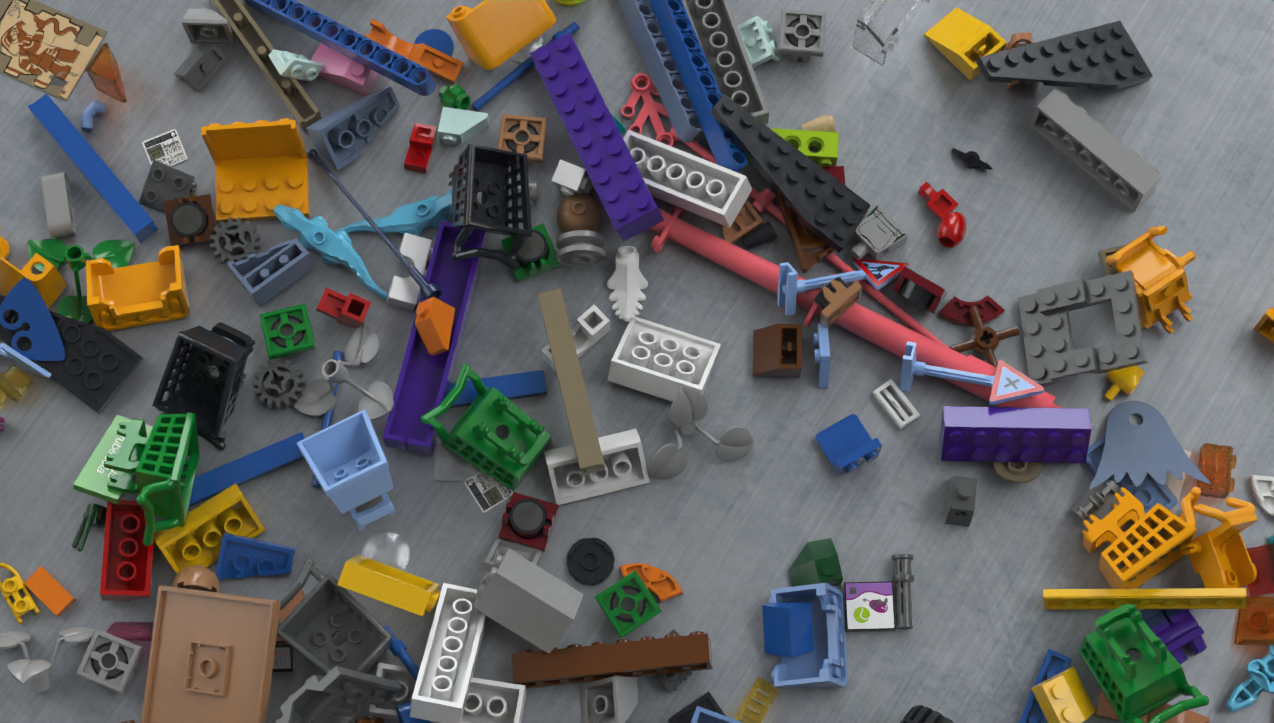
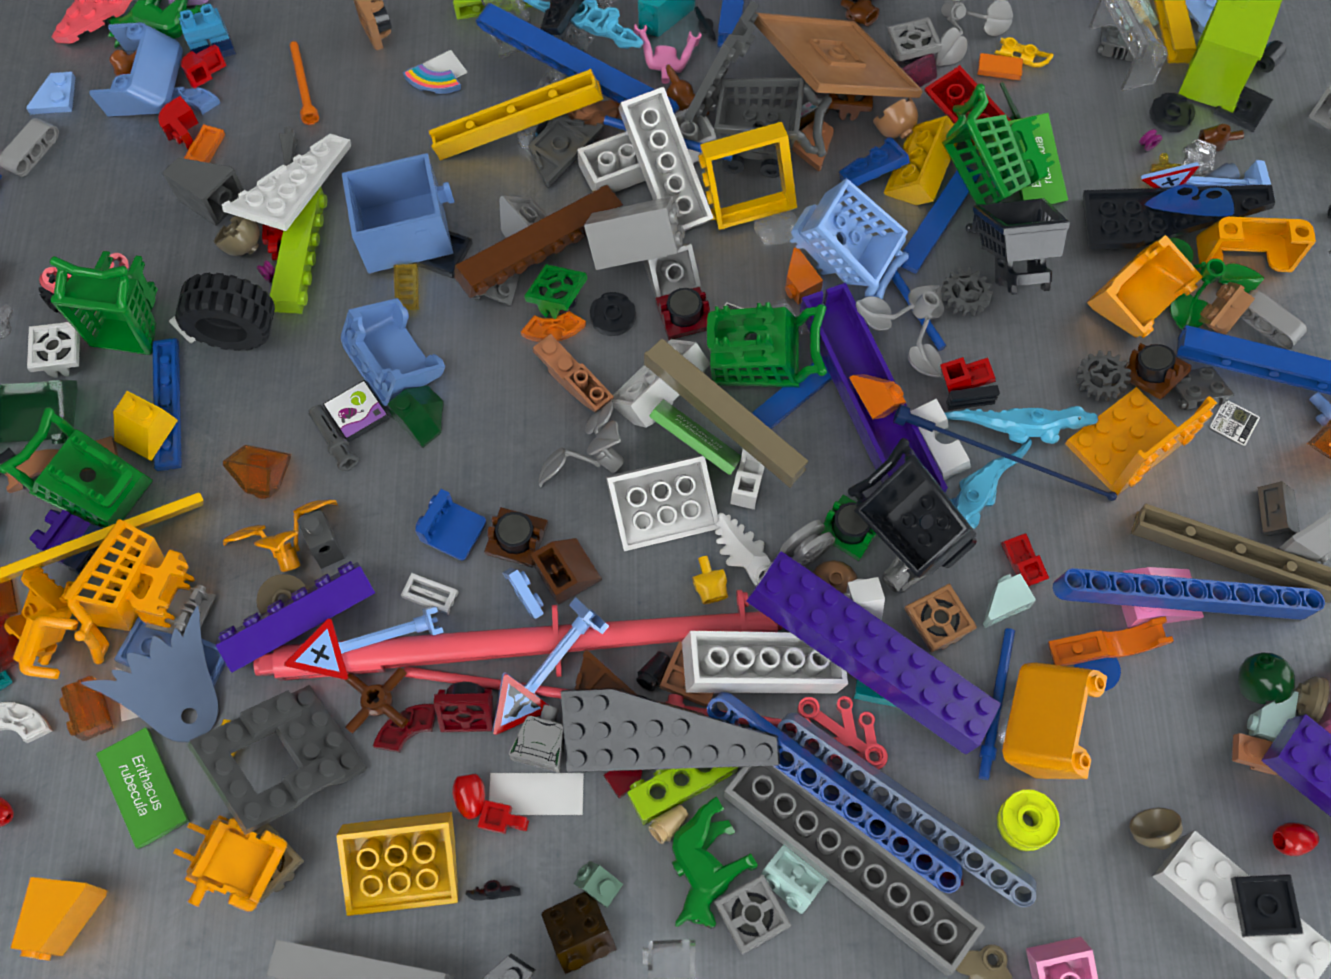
camera: 145 degrees right, 5 degrees down
sand blue wedge [227,238,316,307] -> none
green piece [259,303,316,360] -> none
light aqua bracket [268,49,324,82] -> none
sand blue wedge [306,85,400,170] -> none
green rock [439,85,471,110] -> none
blue slope [762,601,814,657] -> none
medium nougat piece [814,277,862,328] -> none
none -> bright green tile [96,727,190,849]
none -> clear orange slope [223,445,291,499]
none -> light orange plant [223,500,338,572]
none -> yellow slope [336,812,459,916]
none -> piece [484,507,548,568]
none -> white sticker [489,773,584,815]
none -> nougat slope [533,334,614,413]
none -> dark brown bracket [541,891,617,974]
none -> sand green bracket [574,861,623,908]
none -> bright green tile [649,399,741,475]
none -> green animal [671,796,758,929]
none -> yellow piece [692,556,728,604]
none -> orange slope [785,247,823,305]
none -> black tile [946,385,1000,410]
none -> medium nougat bracket [1199,282,1255,335]

